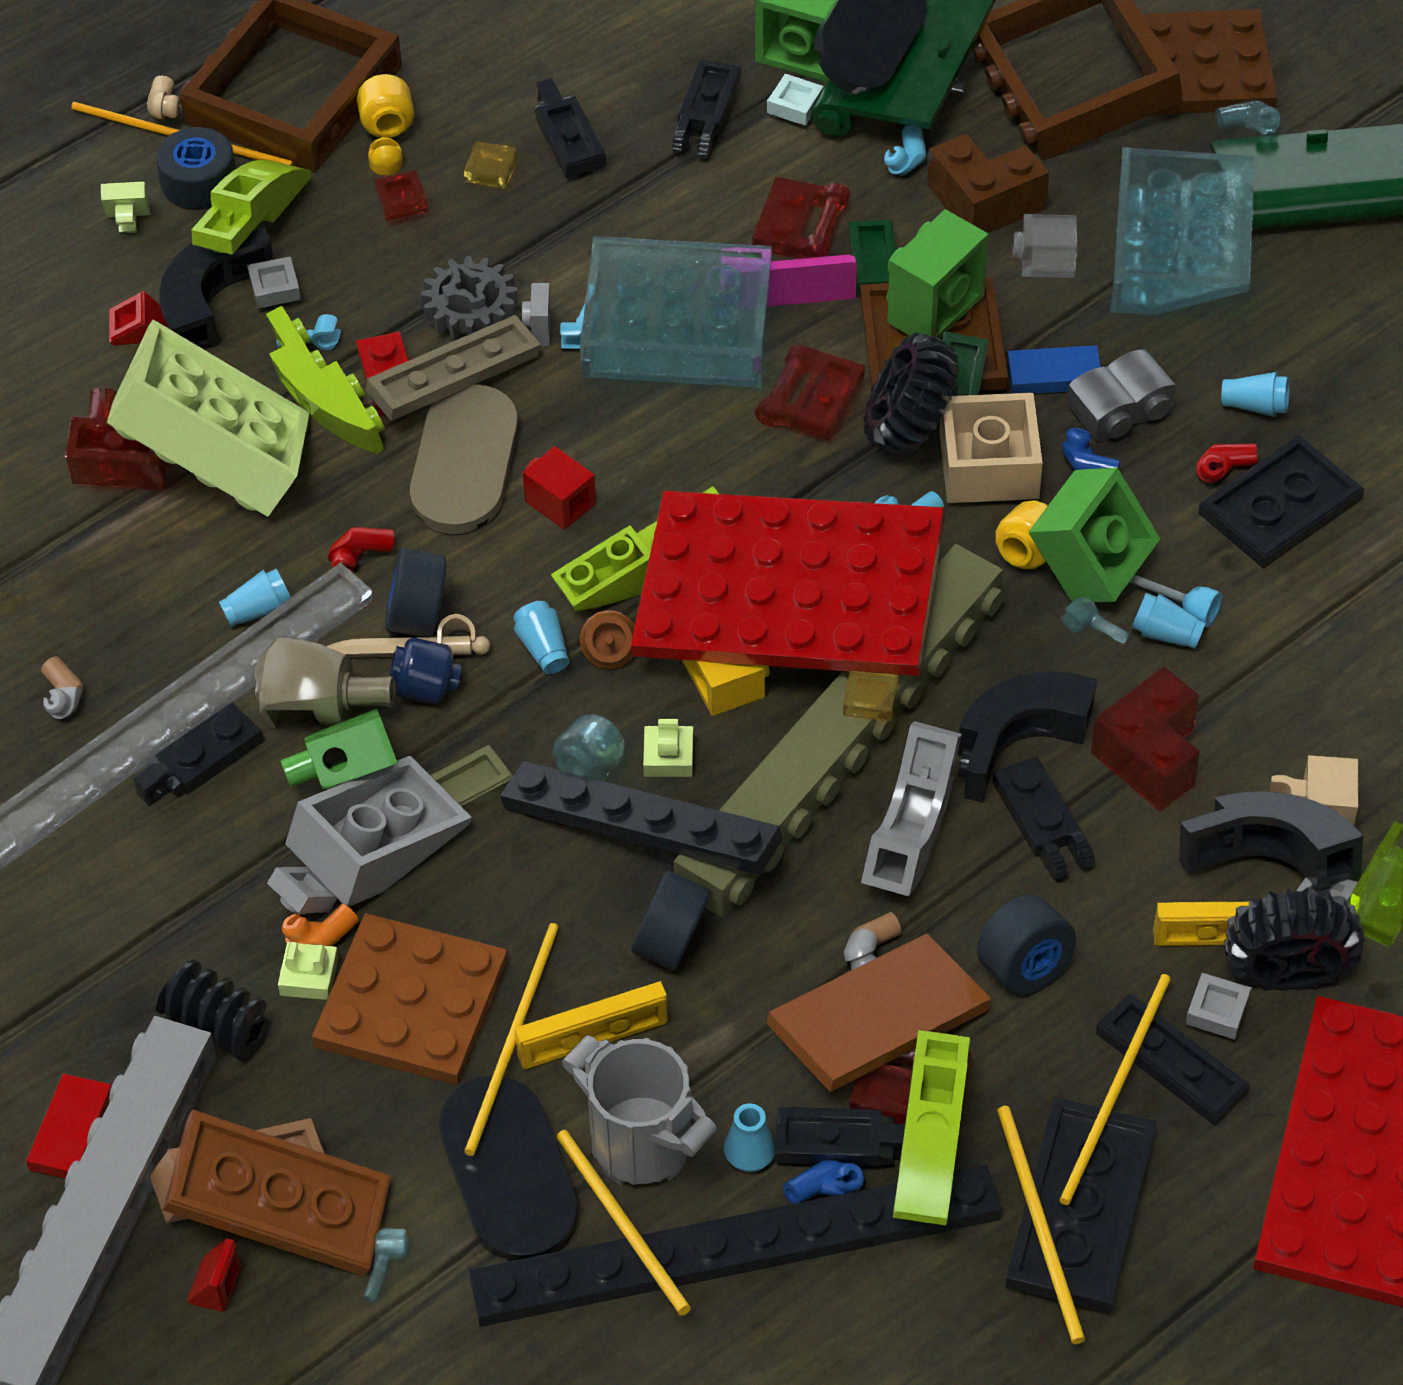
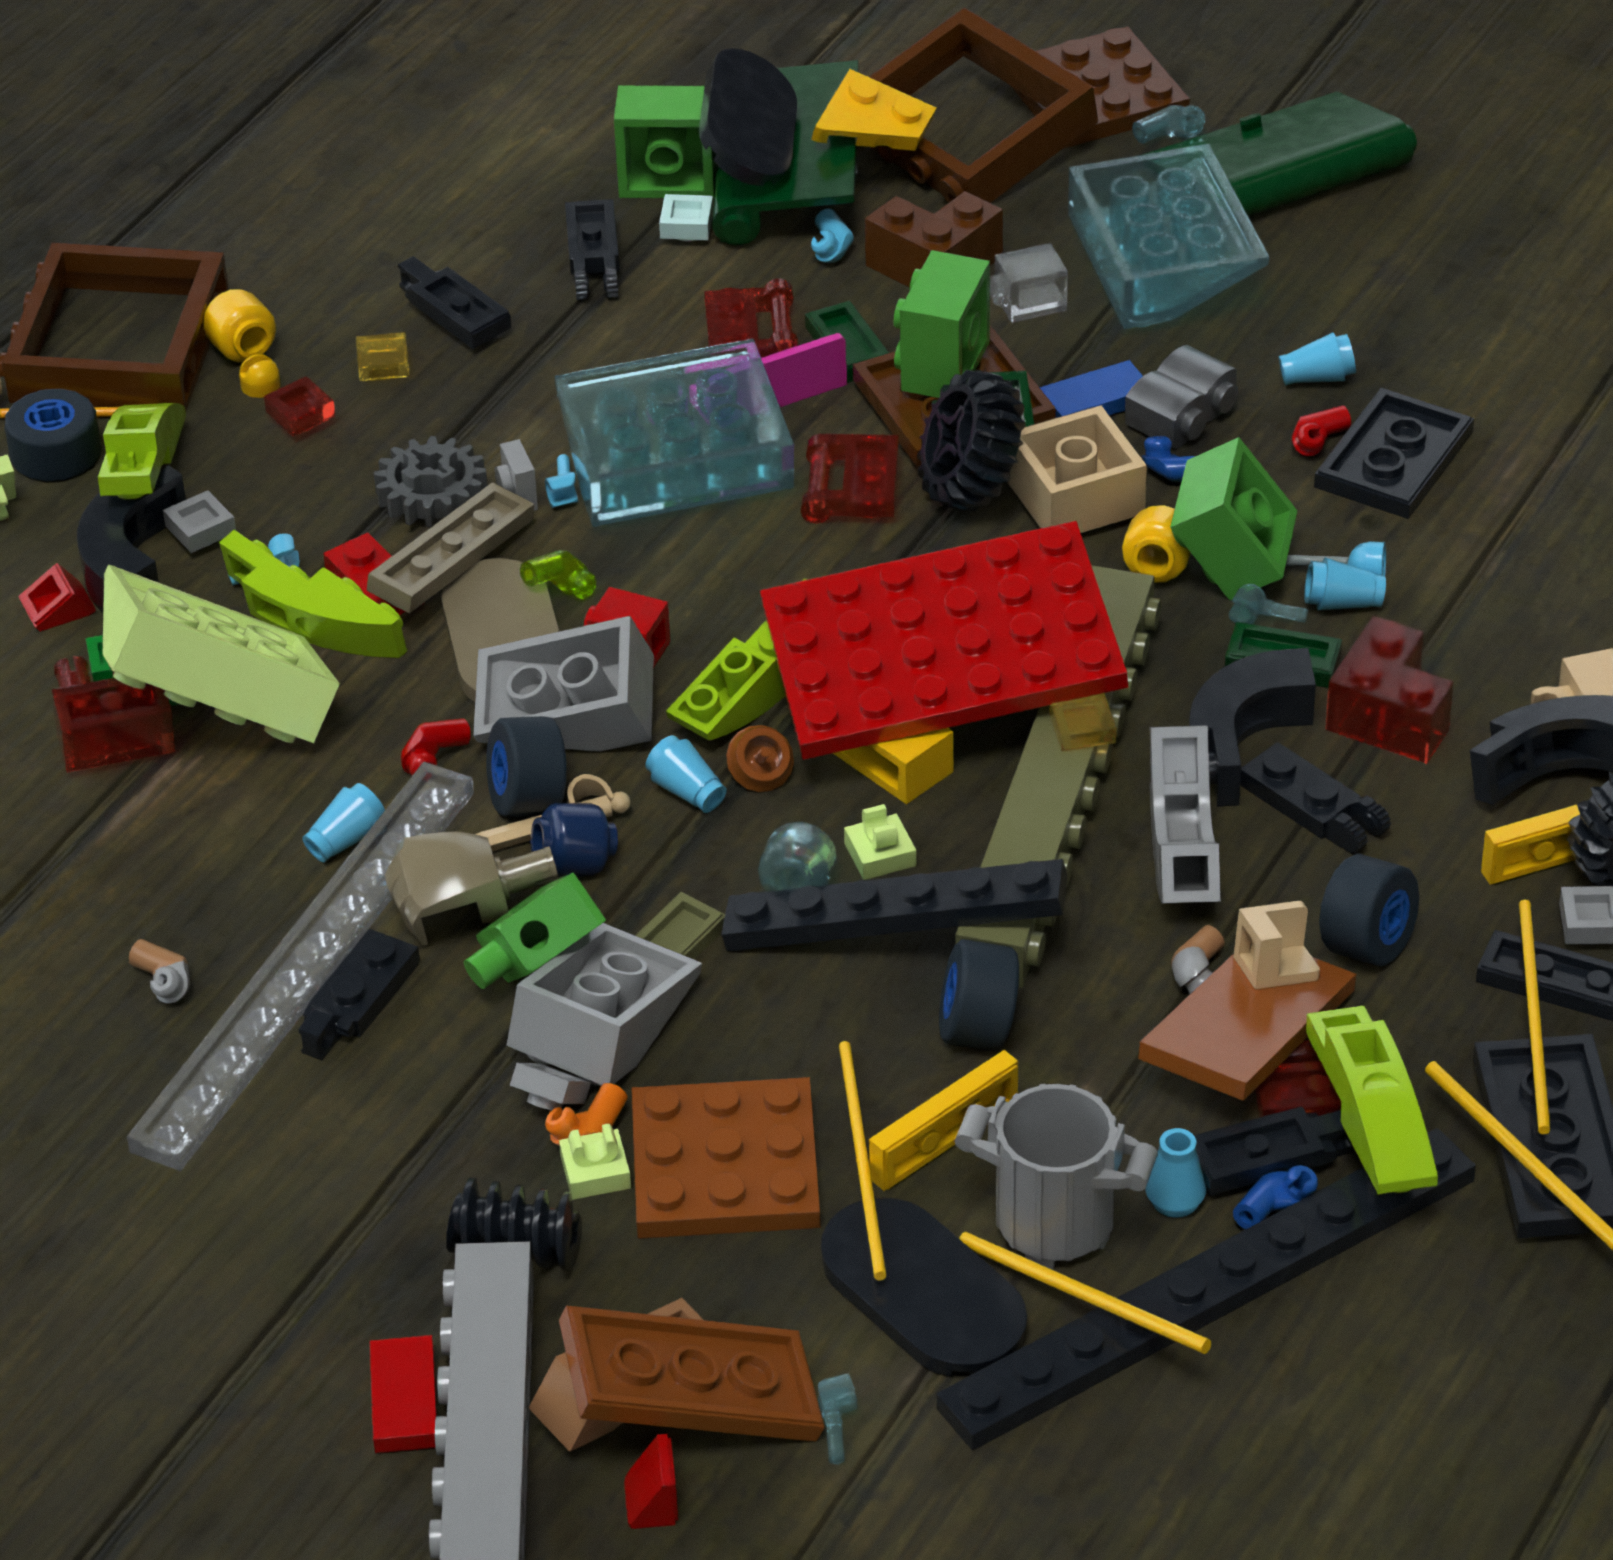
camera: 20 degrees left, 10 degrees down
none -> light grey slope [473,616,654,752]
none -> clear neon green arm [520,550,596,599]
none -> yellow wing [811,69,936,151]
none -> dark green tile [1224,622,1342,688]
none -> tan panel [1233,901,1320,989]

